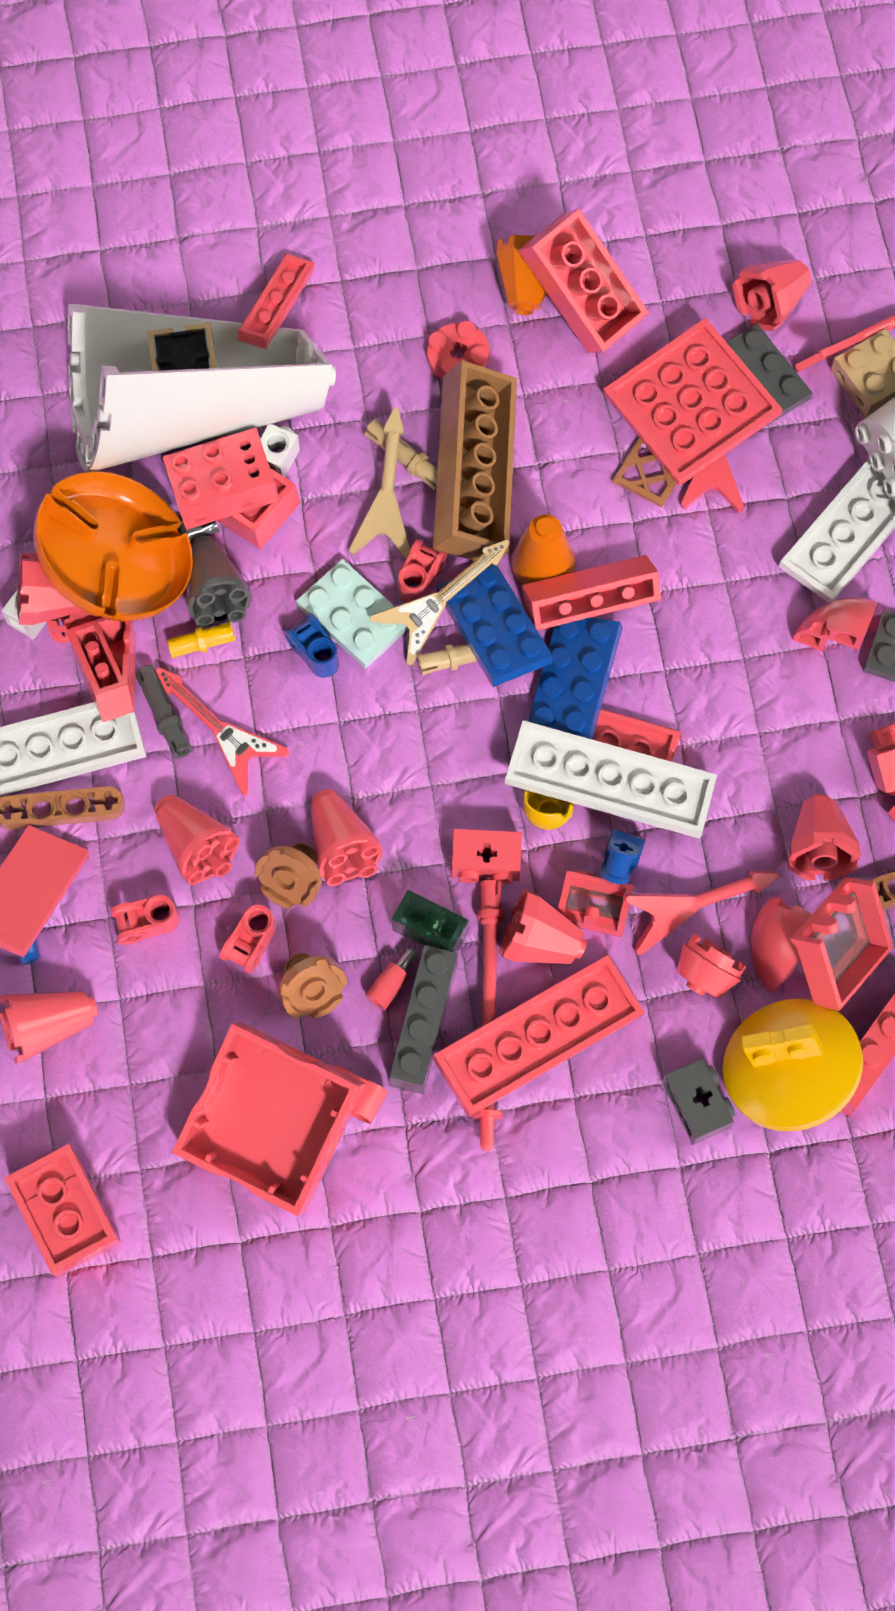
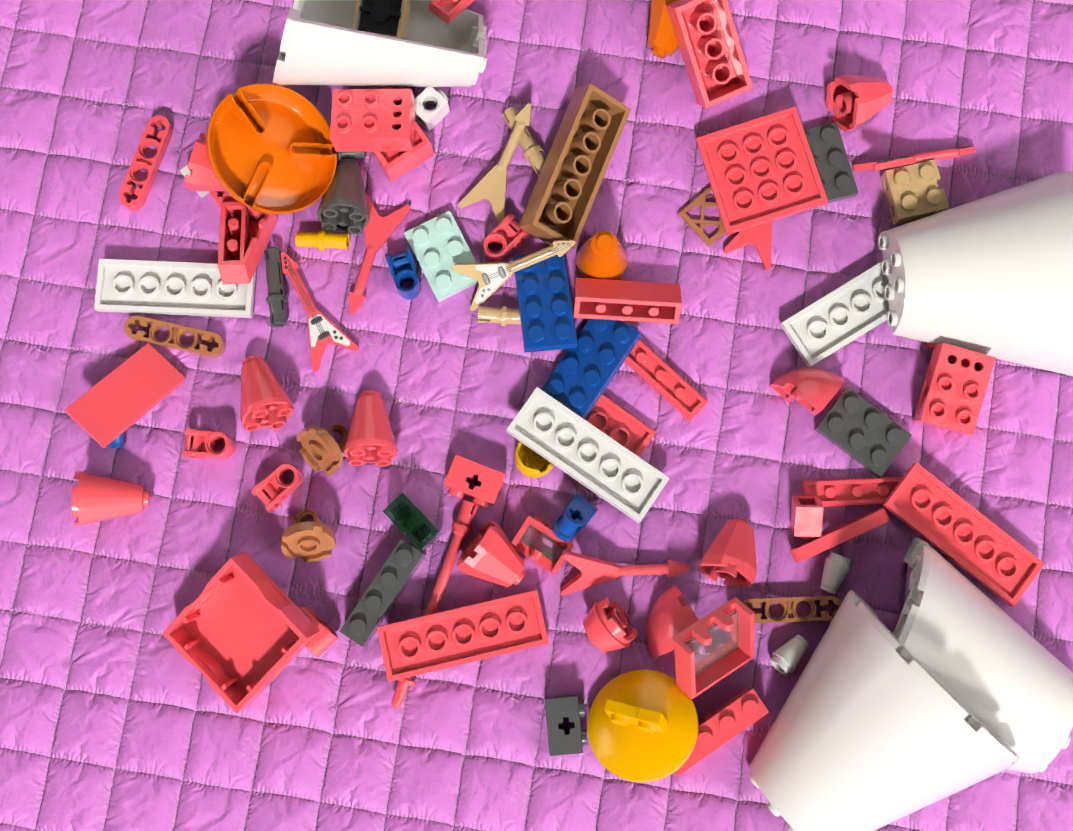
camera: 20 degrees right, 10 degrees up
coral piece [4,1144,121,1277] -> none
coral piece [365,948,417,1010] -> none
coral plate [427,321,490,380] -> none
none -> coral piece [349,194,411,315]
none -> coral tile [624,339,708,422]

